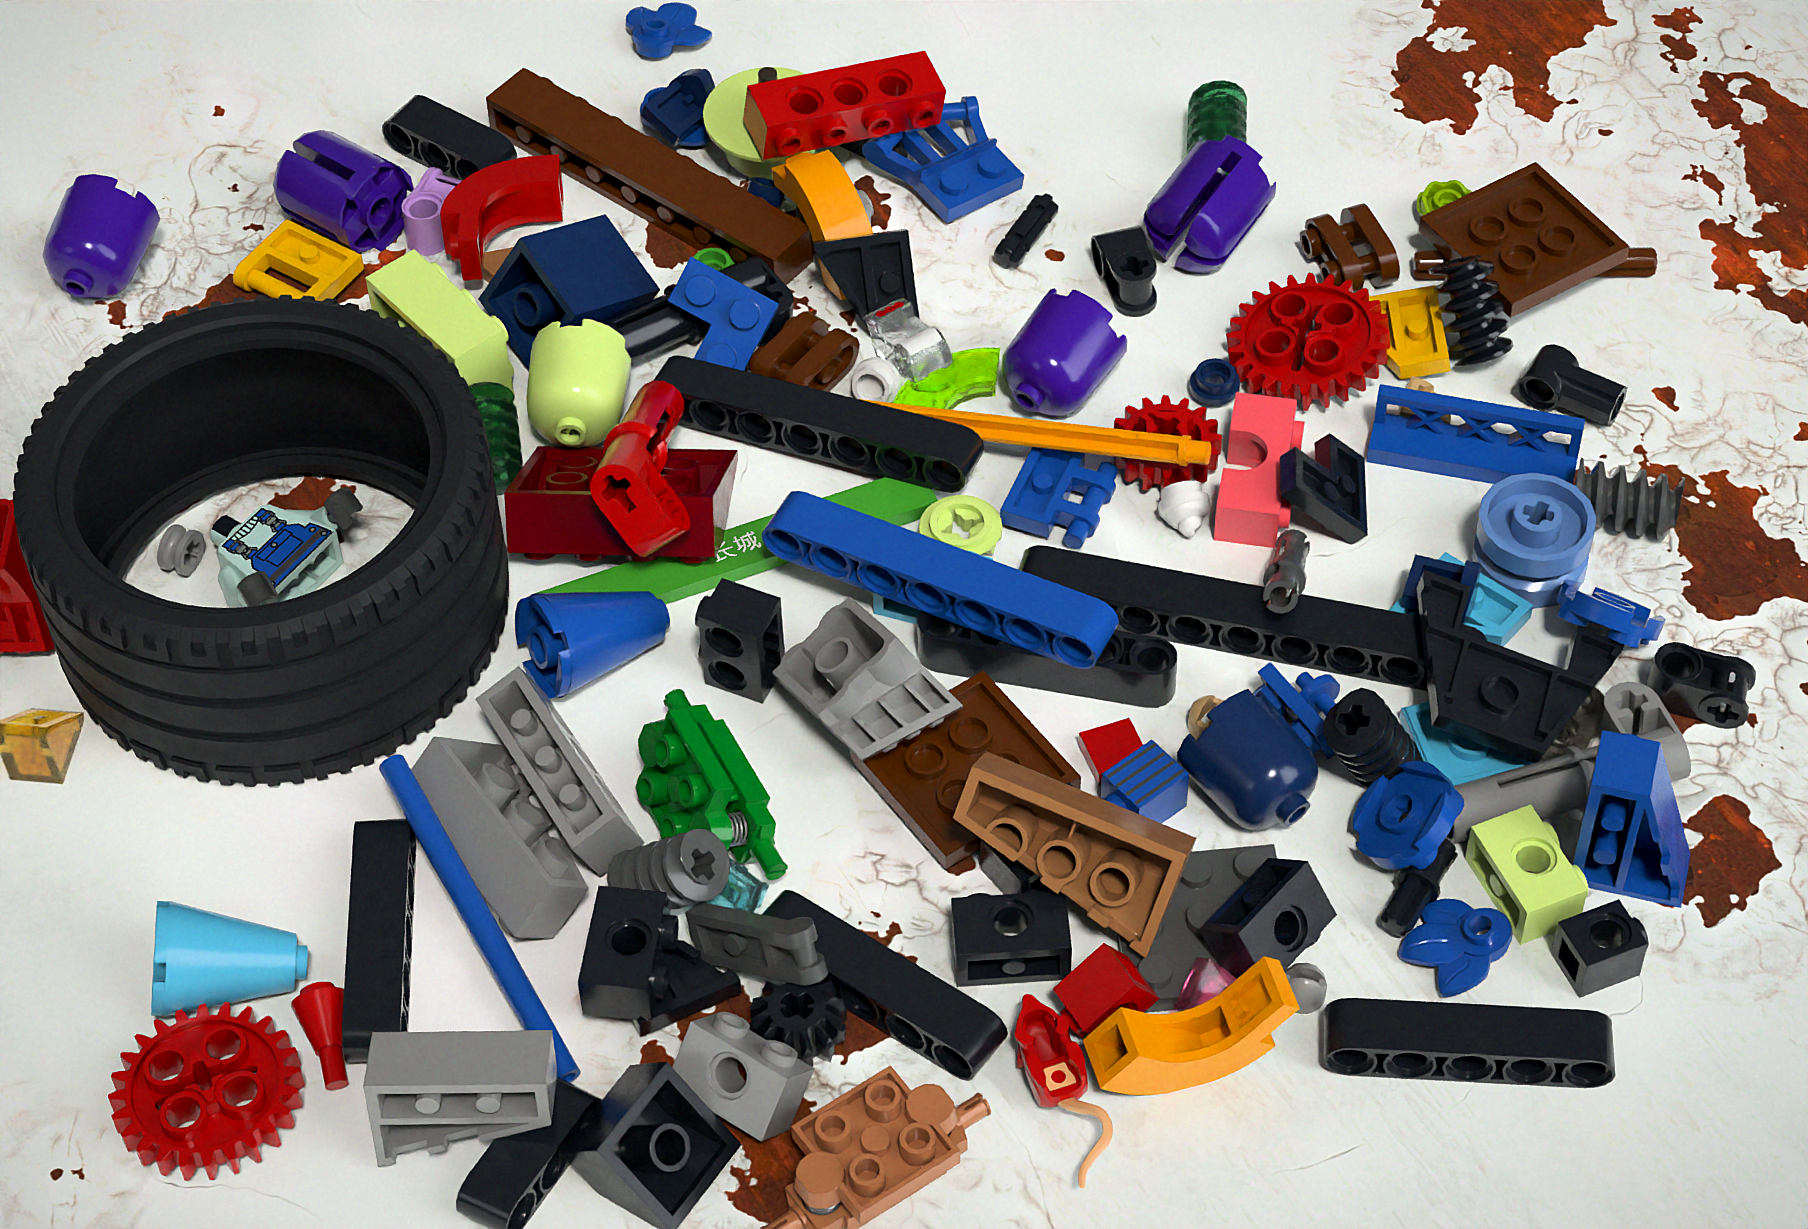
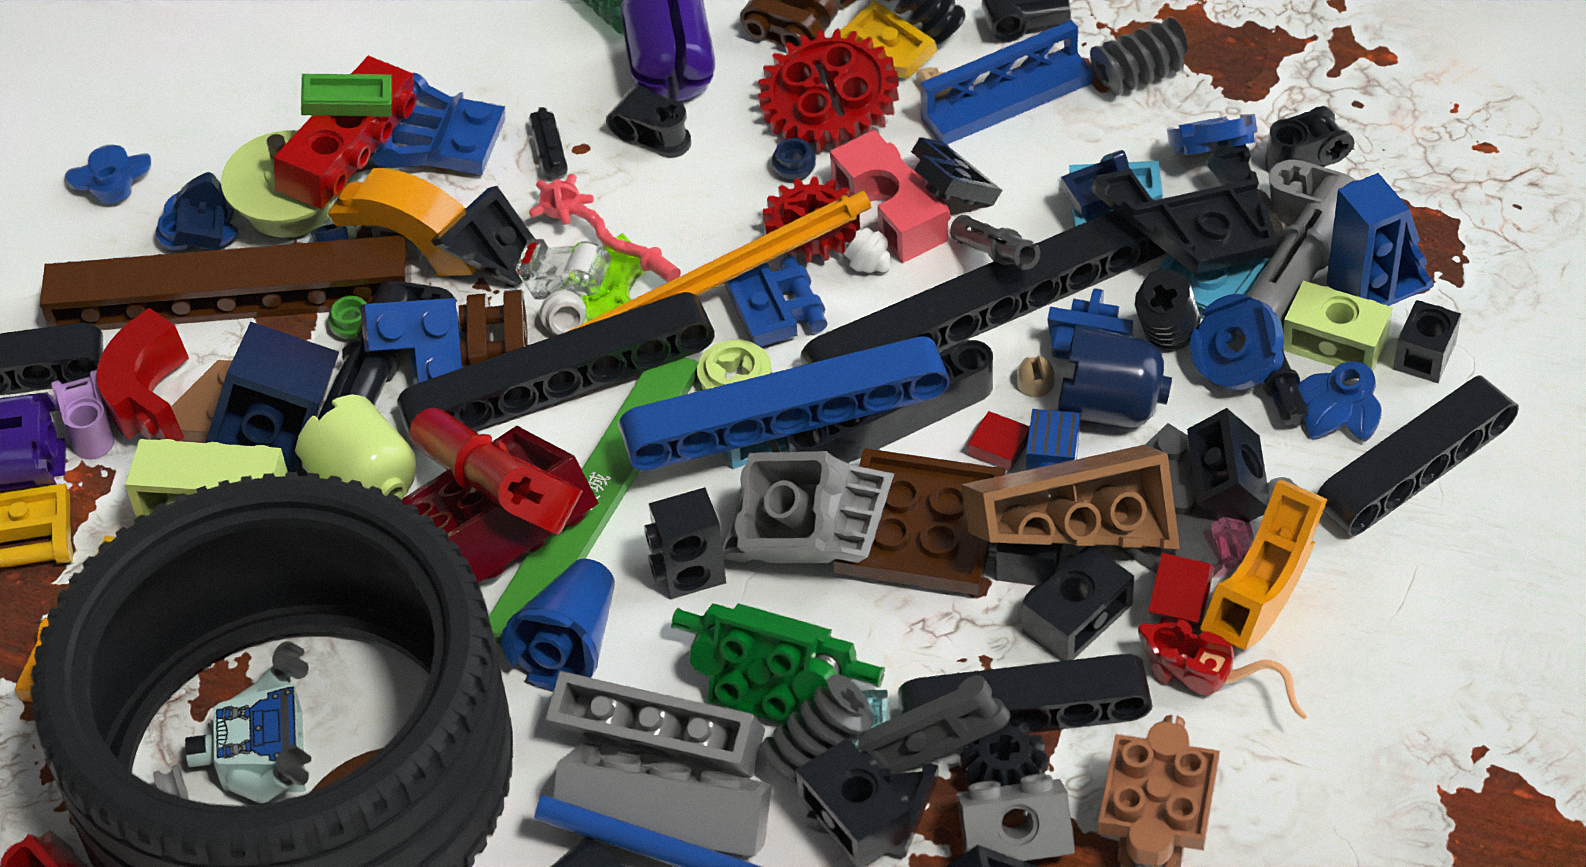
camera: 40 degrees left, 0 degrees up
dark purple cylinder [1002,288,1127,416] -> none
medium blue wheel [1471,473,1597,609] -> none
none -> bright green tile [301,74,391,116]
none -> coral piece [529,174,681,283]

